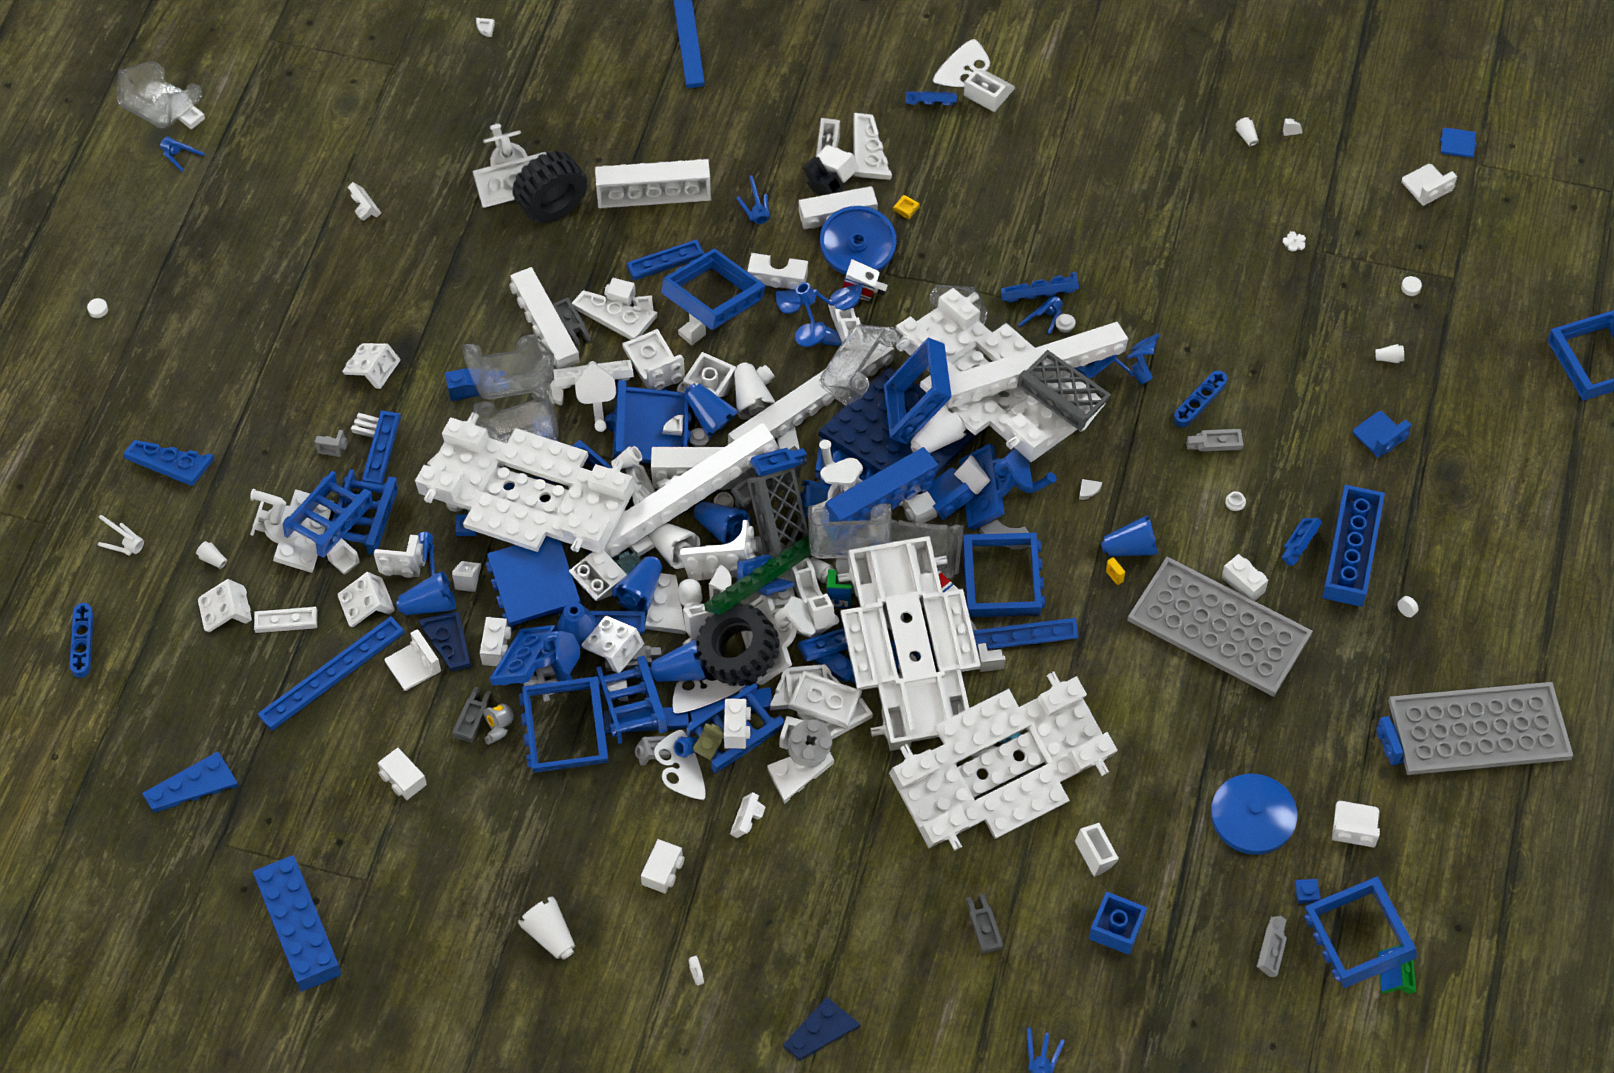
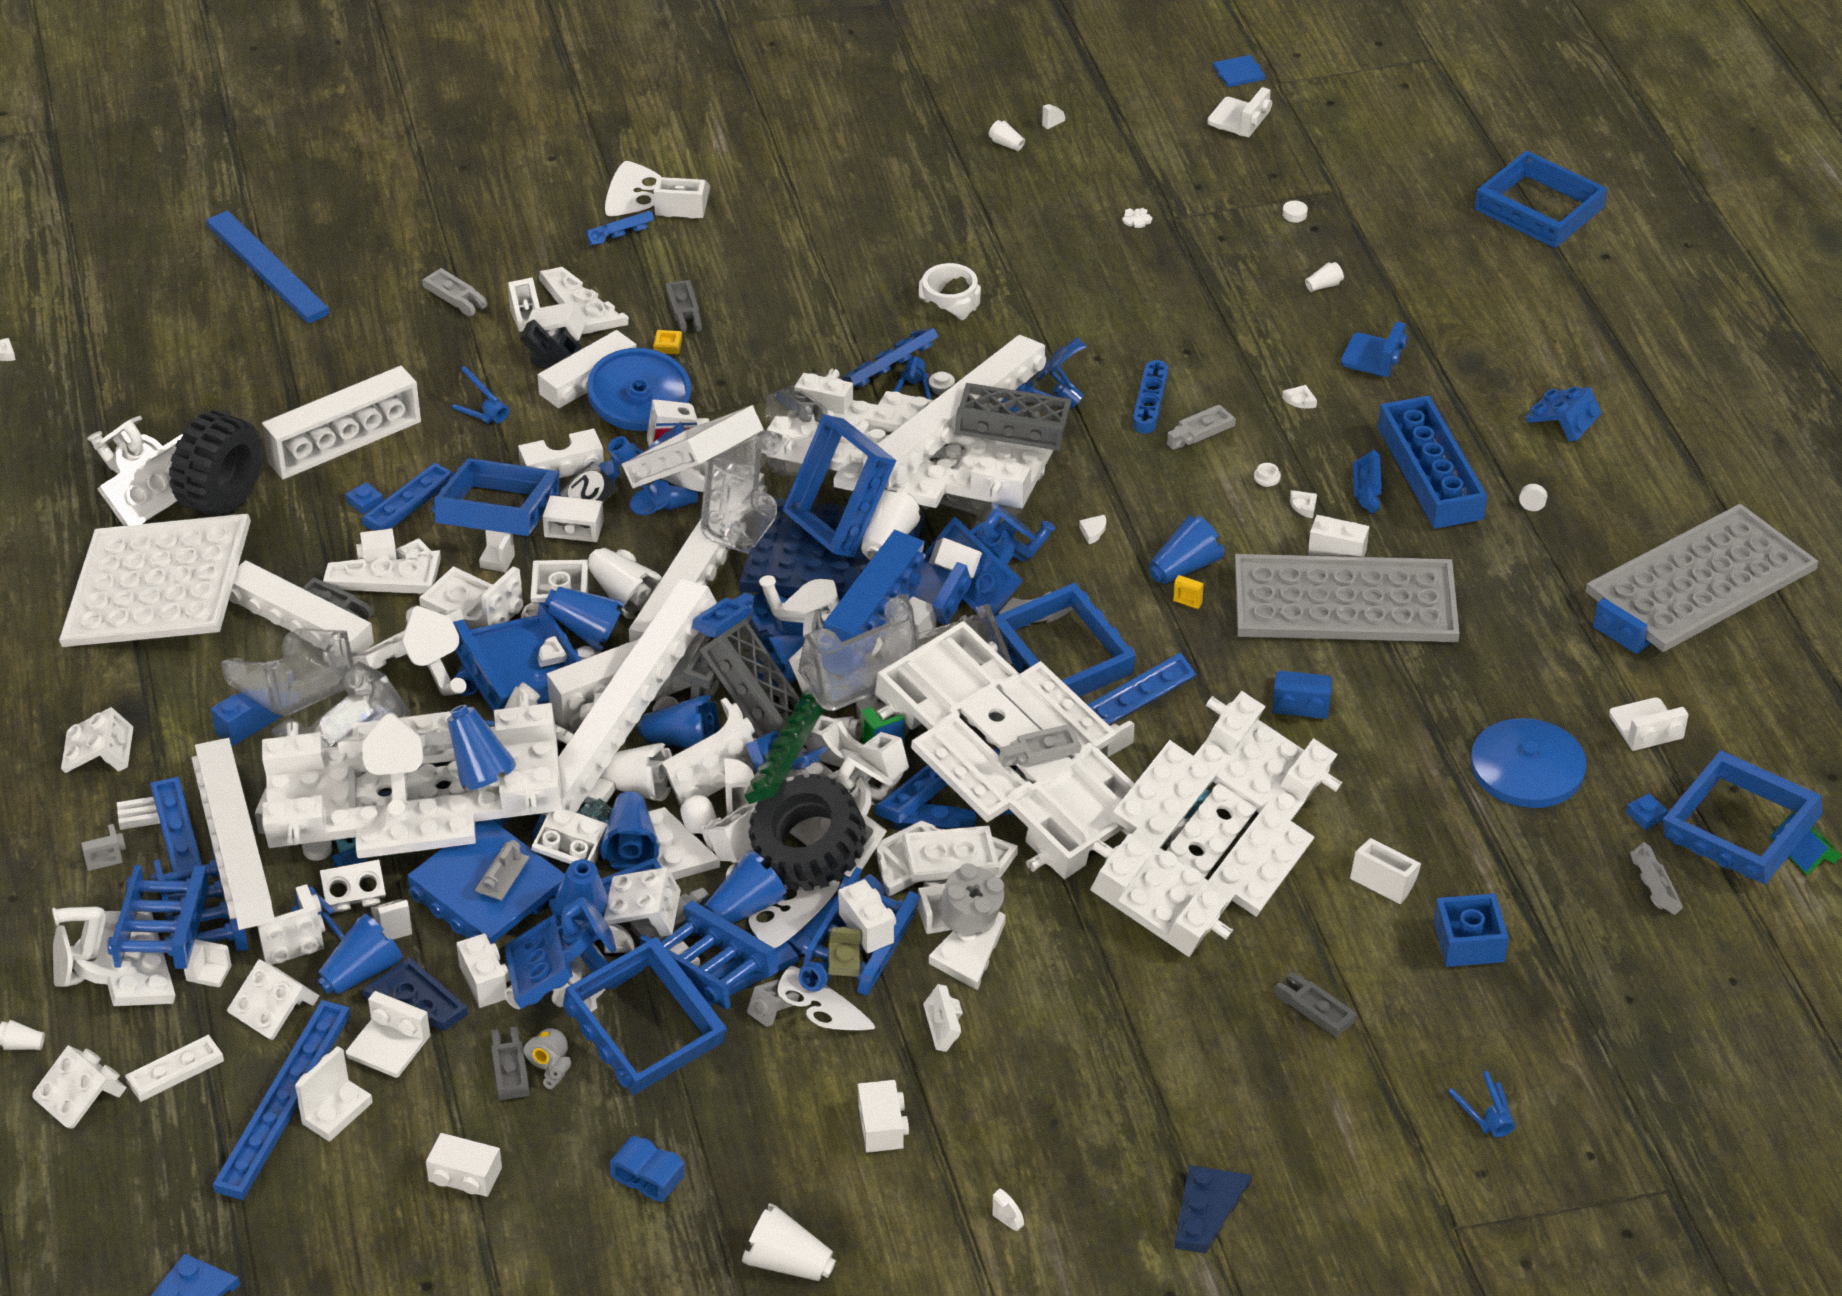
camera: 30 degrees left, 15 degrees down
none -> white tile [59,514,251,647]
none -> white brick [191,738,275,930]
none -> white bracket [295,1046,373,1142]
none -> white brick [320,860,386,912]
none -> white plate [337,712,452,817]
none -> blue plate [345,482,383,515]
none -> light grey hinge [422,268,487,317]
none -> blue cone [447,705,516,790]
none -> light grey hinge [475,840,529,901]
none -> white brick [543,496,604,542]
none -> sticker [559,461,618,503]
none -> white tile [604,924,635,953]
none -> blue brick [610,1136,684,1202]
none -> white window [622,405,764,488]
none -> dark grey hinge [665,280,702,334]
none -> dark grey hinge [776,390,828,423]
none -> white piece [919,263,981,320]
none -> light grey hinge [998,724,1082,767]
none -> blue bracket [1272,671,1332,719]
none -> white tile [1282,385,1317,408]
none -> white tile [1290,490,1317,518]
none -> blue bracket [1525,386,1601,442]

